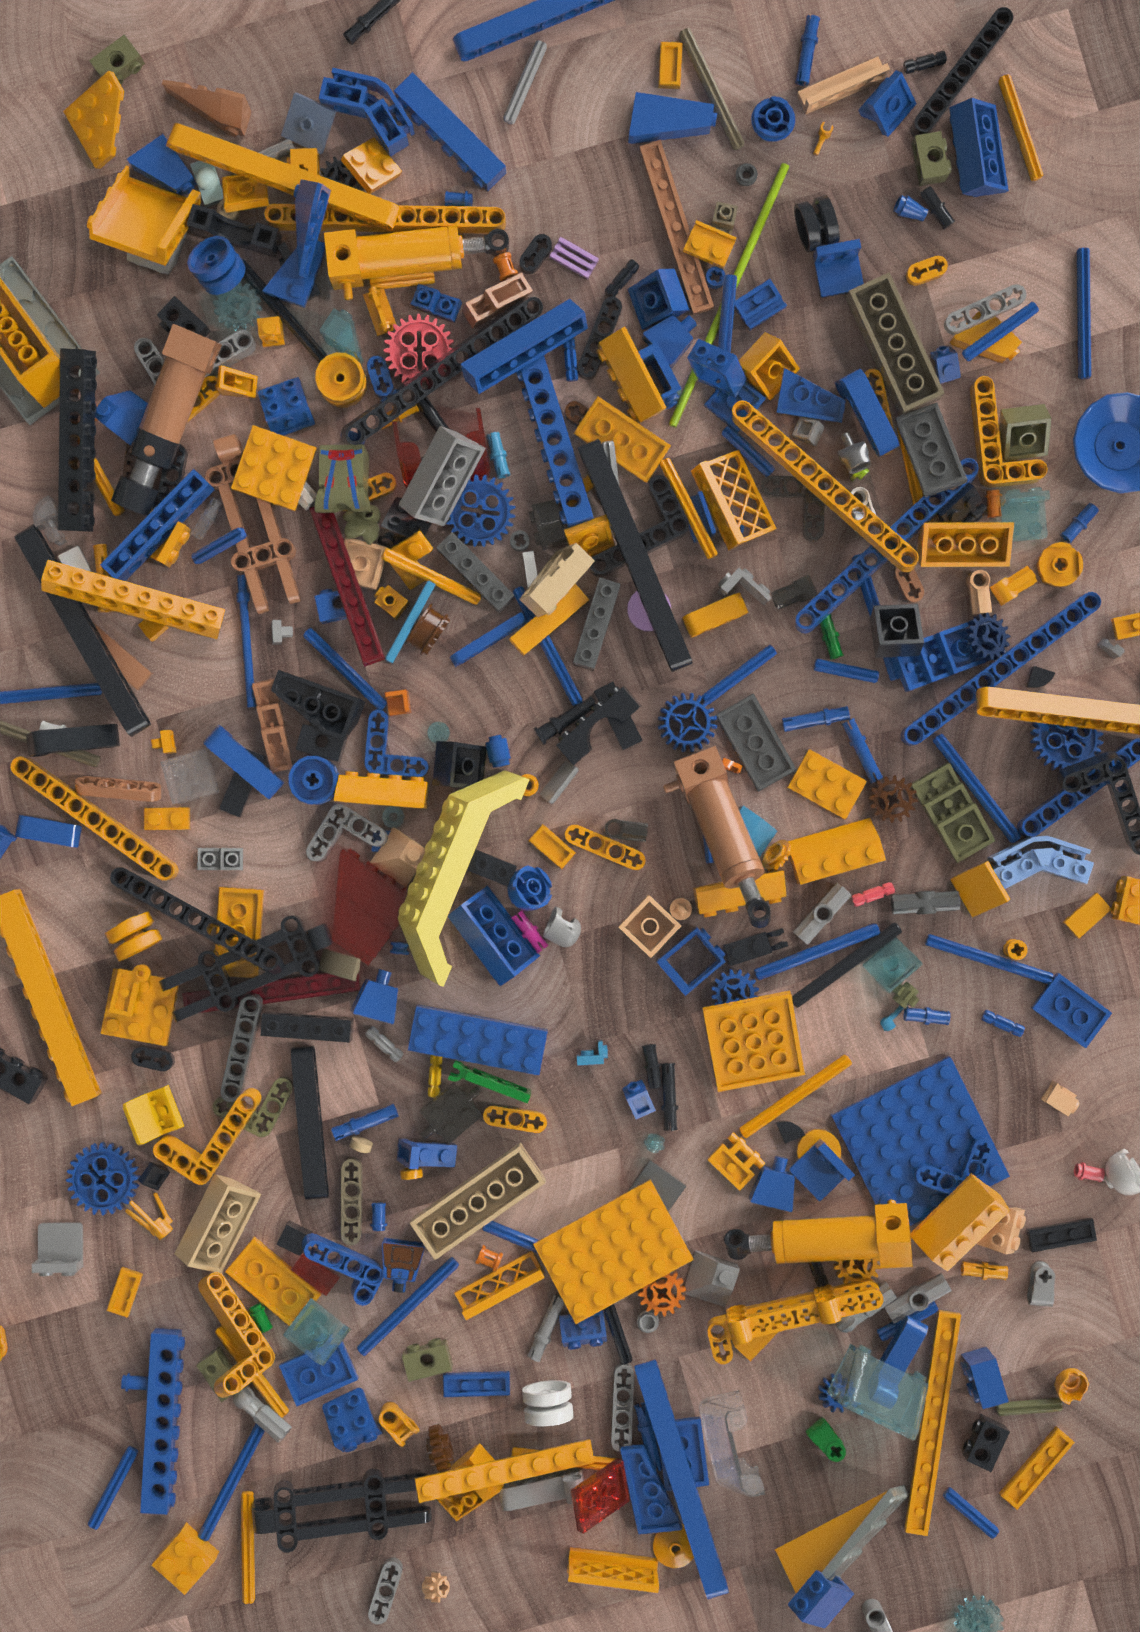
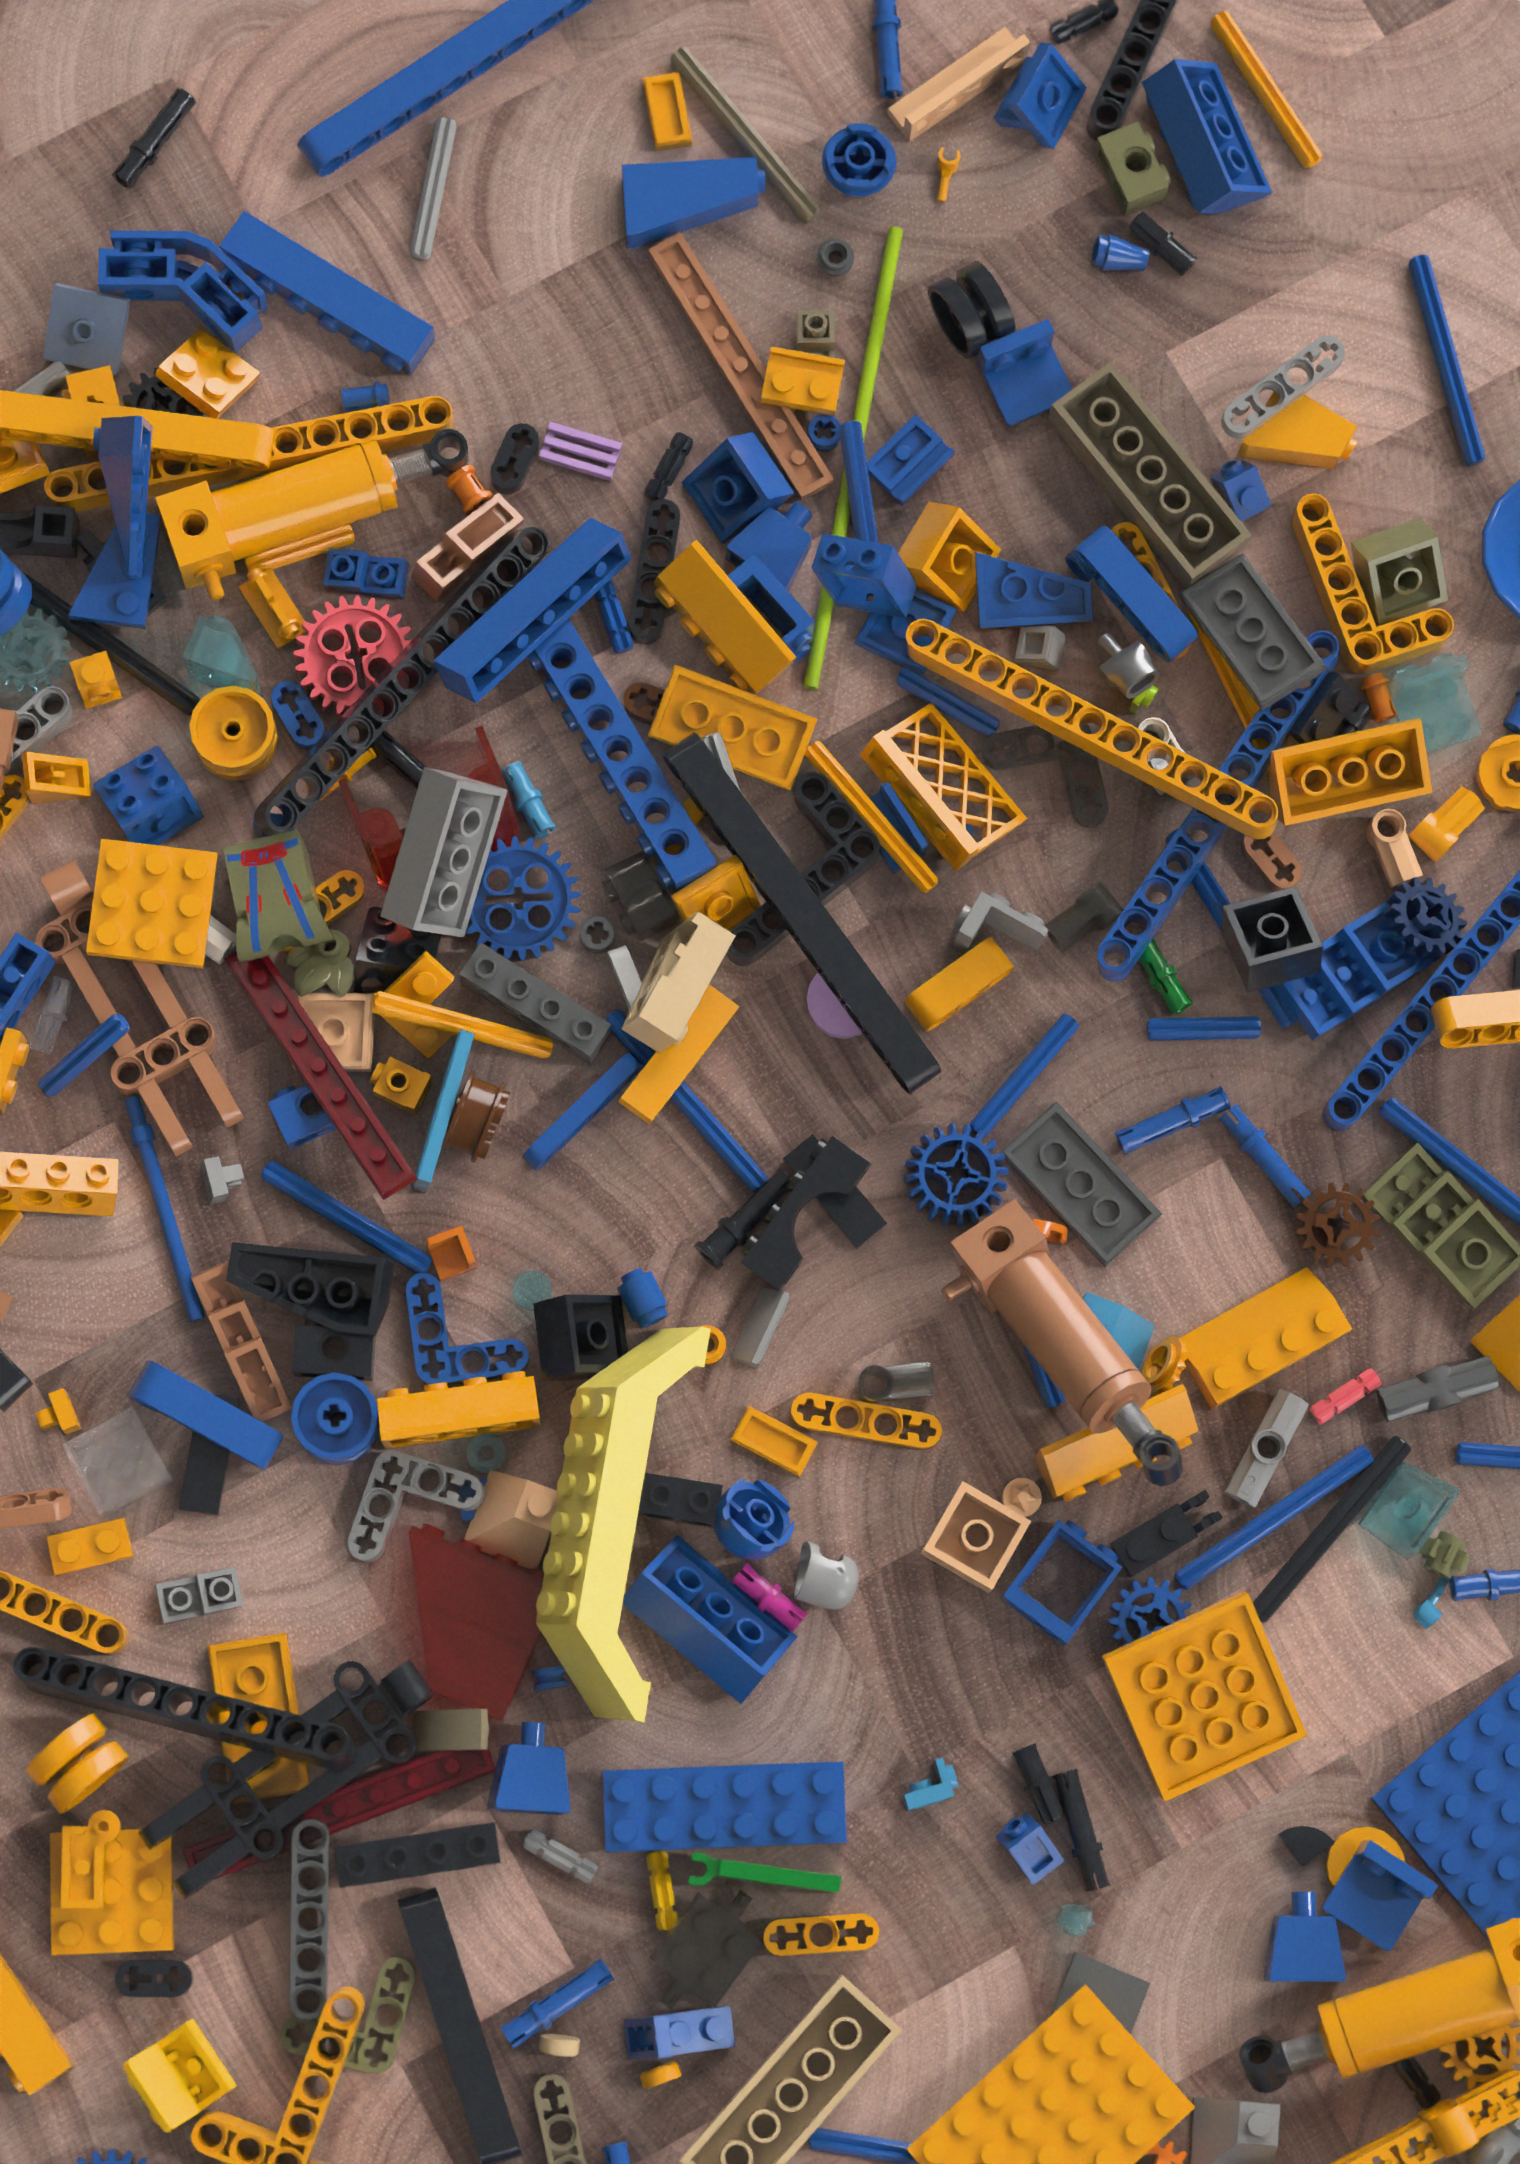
camera: 20 degrees left, 10 degrees down
dark grey brick [573,578,621,671] -> none
light orange plate [707,1132,765,1191] -> none
light orange axle [739,1055,852,1138] -> none
light orange plate [787,749,867,820] -> none
light orange beam [906,256,948,286] -> none
blue axle [962,302,1039,361] -> none

